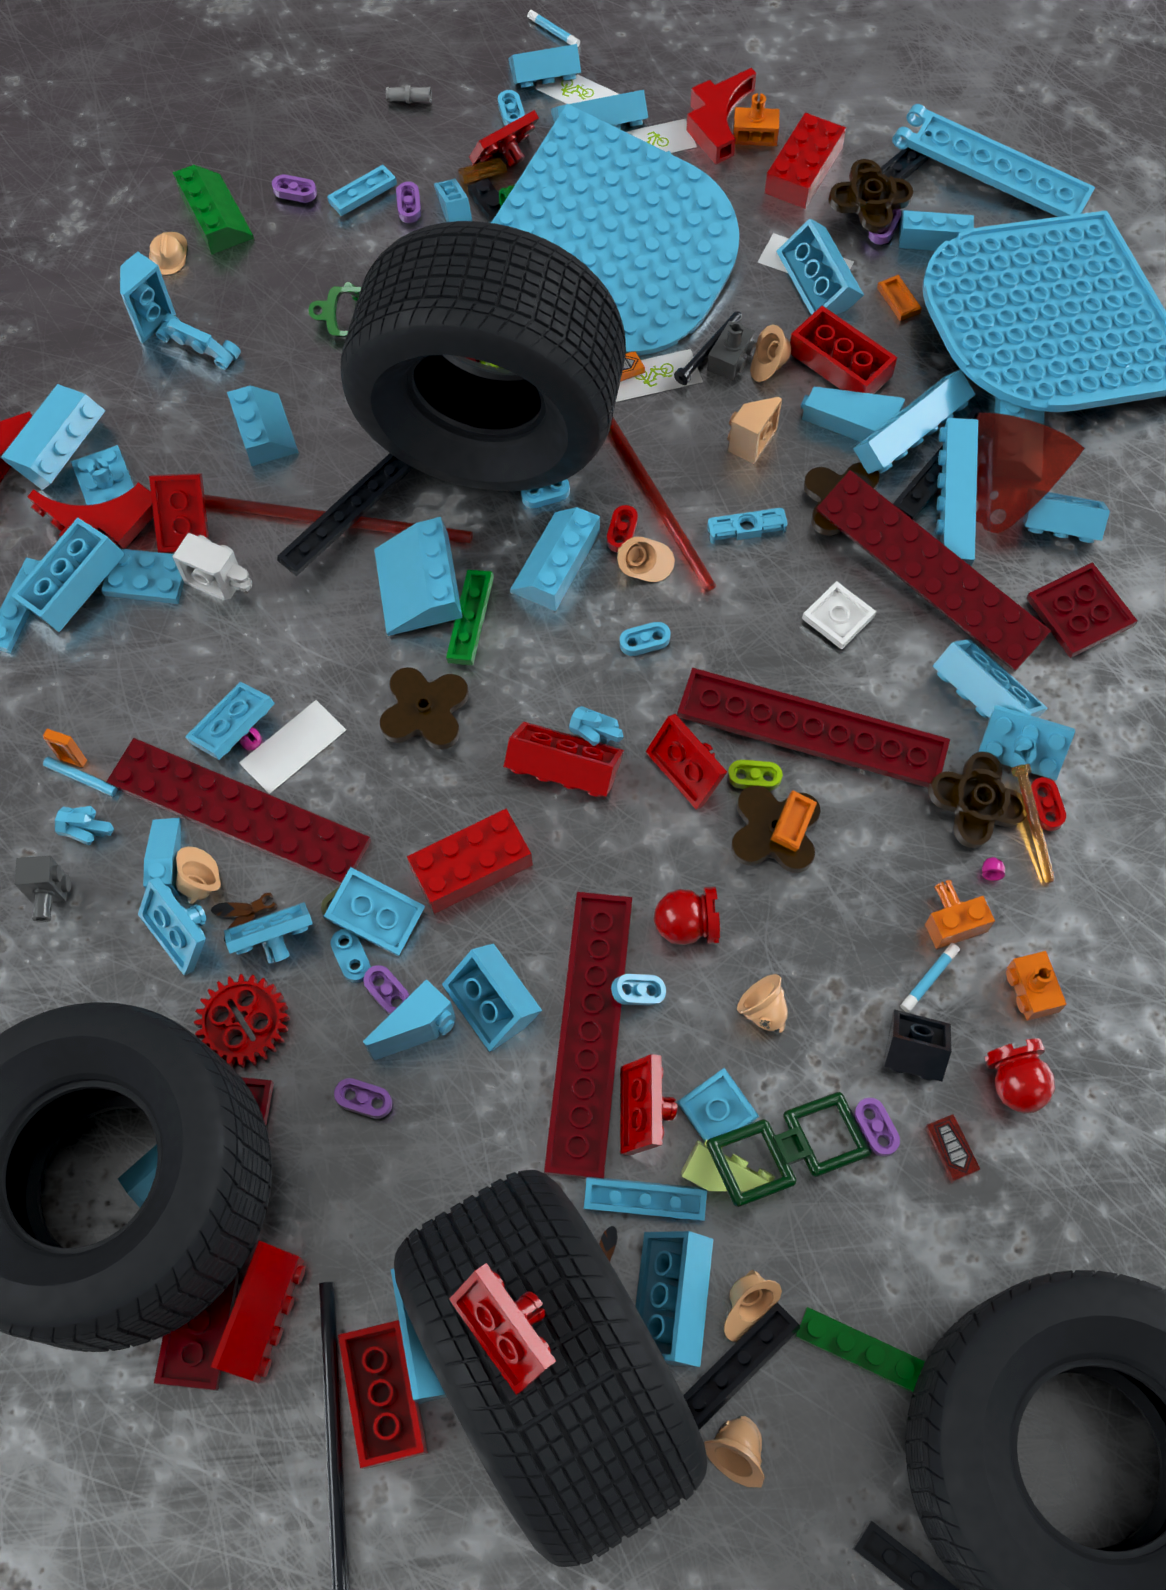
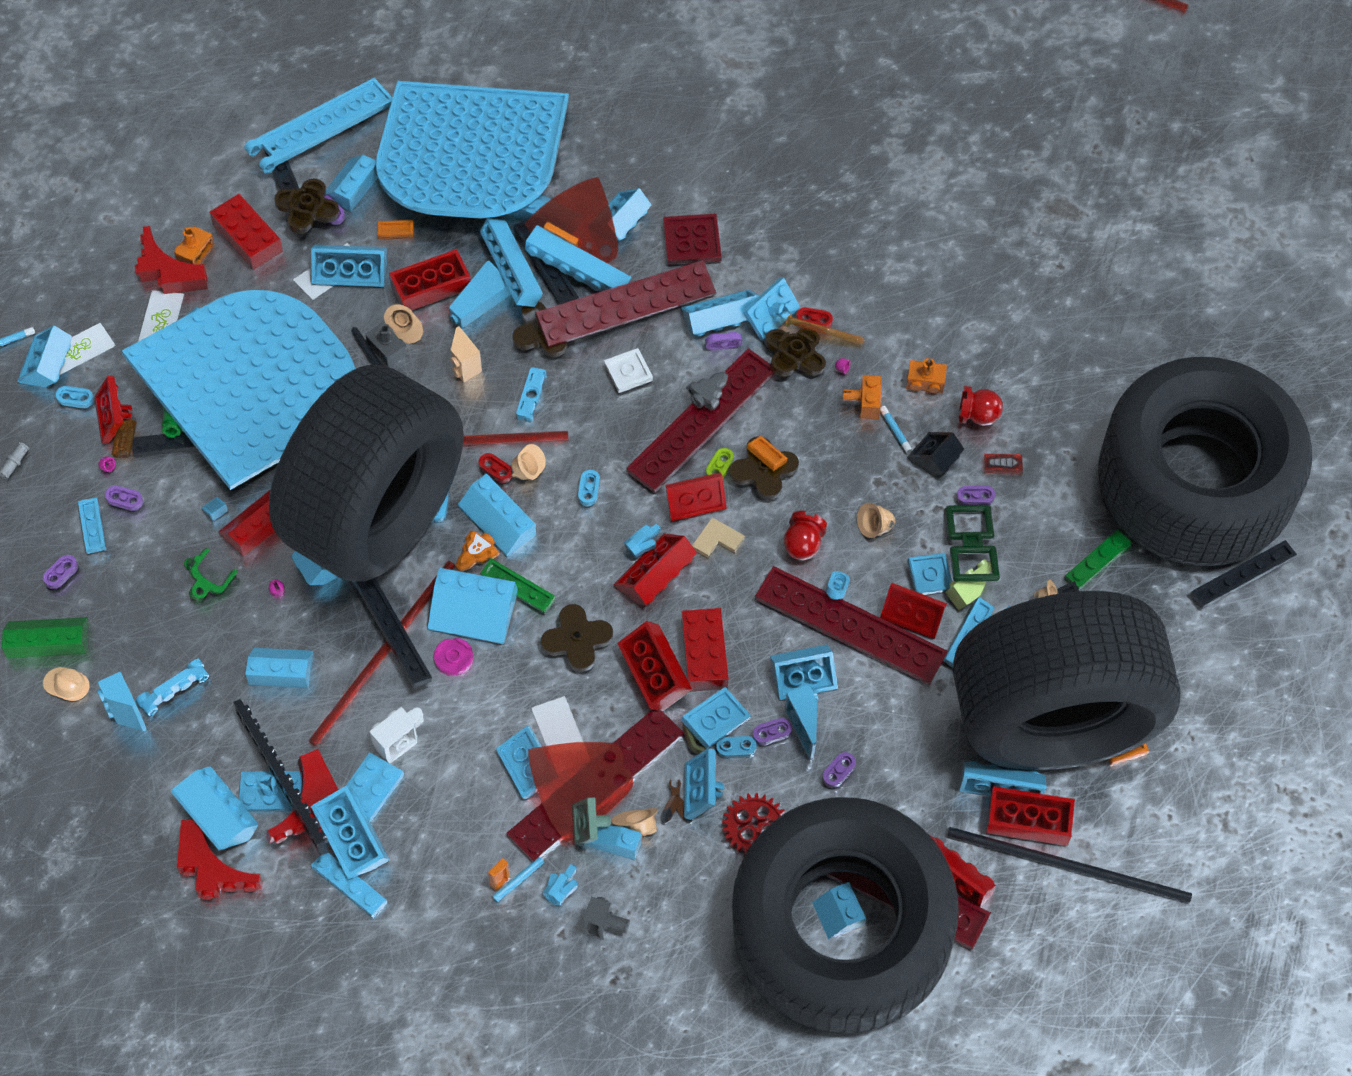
camera: 70 degrees left, 5 degrees down
medium azure plate [138,877,206,976] -> none
red plate [149,473,209,553] -> none
medium azure slope [434,178,472,222] -> none
red plate [449,1263,556,1395] -> none
medium azure slope [551,90,648,129] -> none
none -> dark pink hinge [98,456,116,472]
none -> black plate [233,699,329,856]
none -> dark pink tile [434,638,474,676]
none -> orange rock [455,531,500,572]
none -> clear red piece [528,742,634,842]
none -> orange tile [544,222,578,247]
none -> sand green tile [572,798,610,845]
none -> red brick [617,621,693,711]
none -> dark grey rock [686,371,728,410]
none -> tan tile [692,518,745,558]
none -> medium lavender plate [705,331,743,351]

